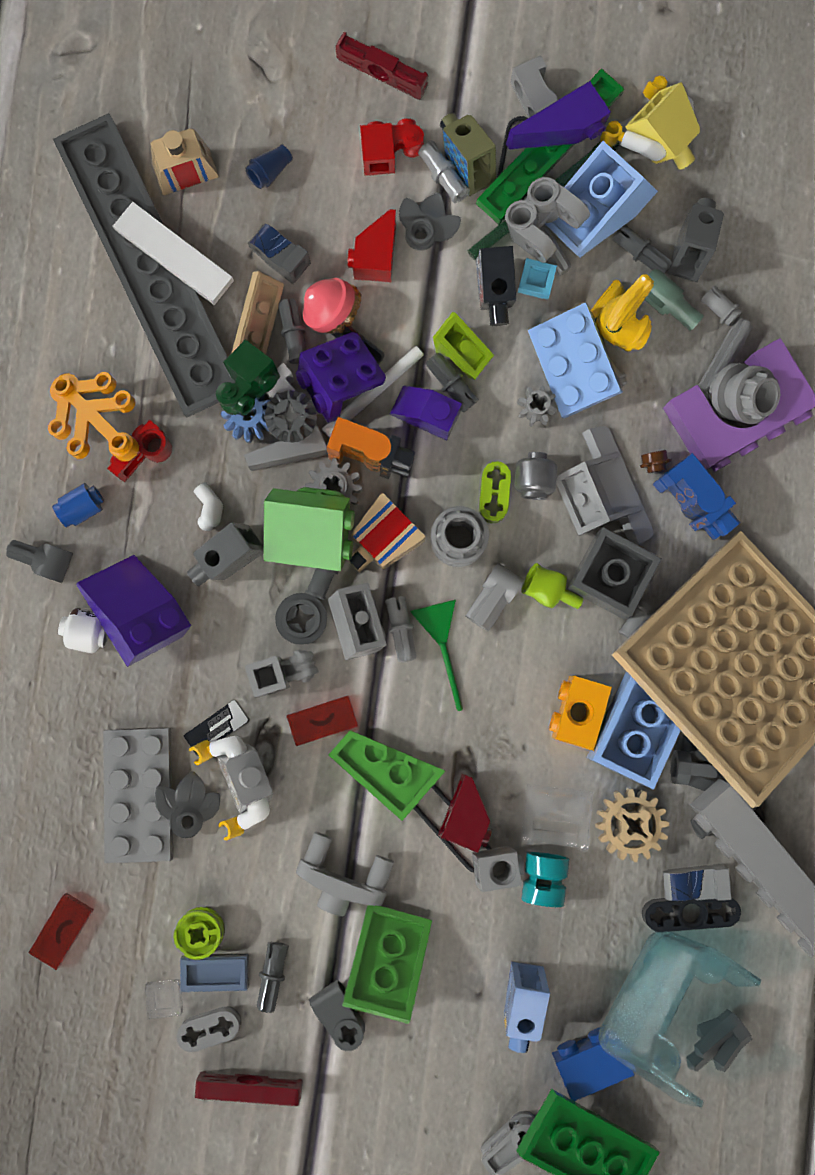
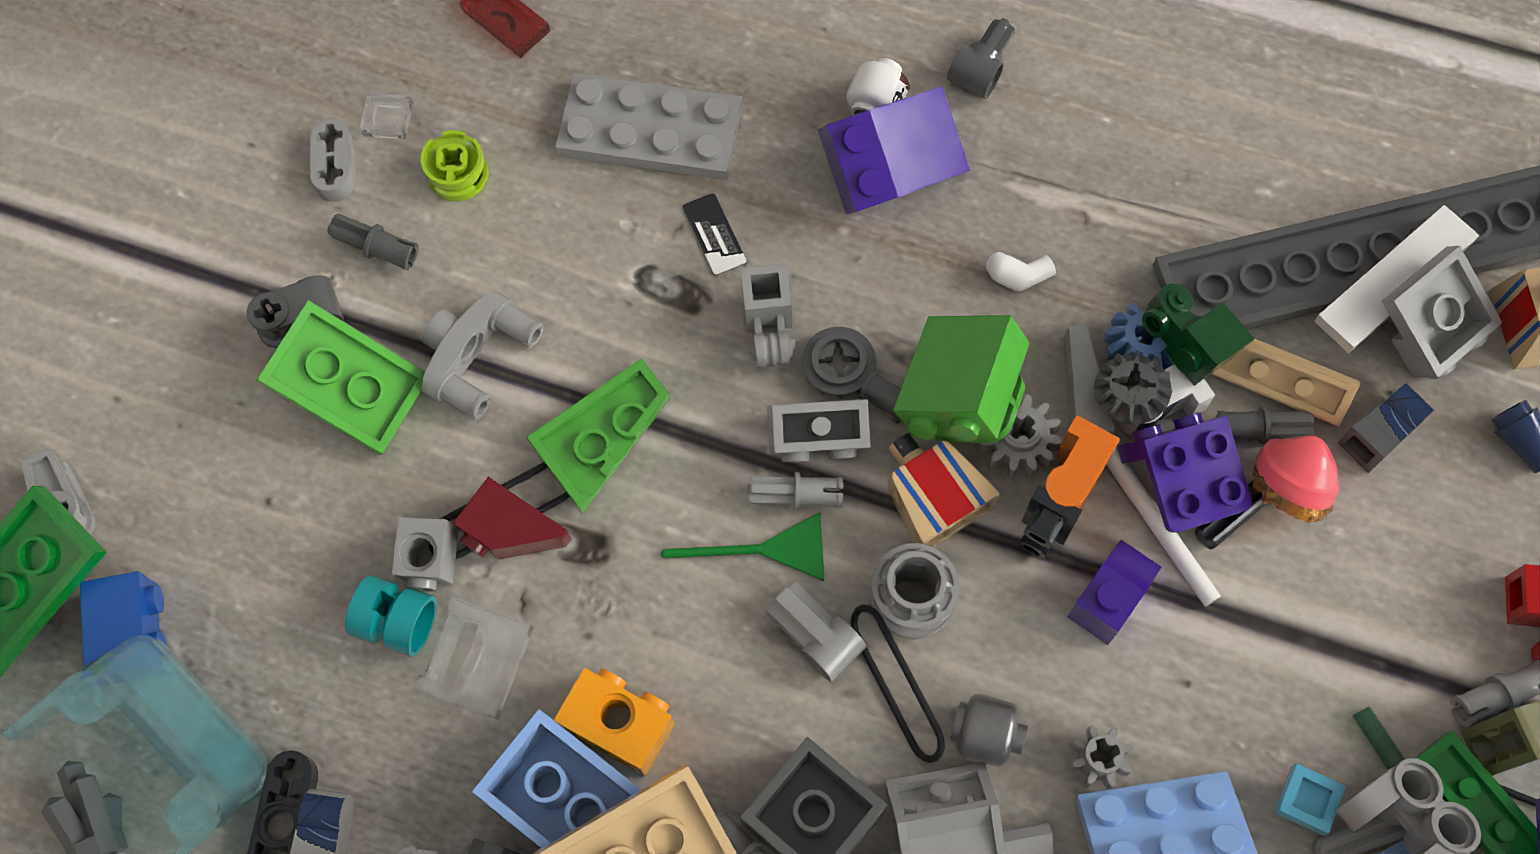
camera: 105 degrees right, 15 degrees down
light orange plant [48,372,139,462] -> none
blue brick [52,483,104,528] -> none
red plate [107,419,172,483] -> none
dark grey plate [155,771,220,838] -> none
sand blue tile [180,954,249,992] -> none
dark grey torso [187,522,264,586] -> none
torso [189,736,273,841] -> none
dark red piece [195,1071,303,1106] -> none
clear red tile [286,695,359,746] -> none
red slope [347,209,396,283] -> none
dark grey plate [399,193,461,251] -> none
dark grey axle [426,353,479,413] -> none
lime slope [433,312,494,379] -> none
black torso [476,246,516,326] -> none
lime beam [479,461,511,524] -> none
medium blue torso [504,961,550,1053] -> none
lime piece [521,563,583,609] -> none
tan gear [595,788,669,862] -> none
none -> black piece [850,604,945,763]
none -> light grey plate [1382,246,1502,379]

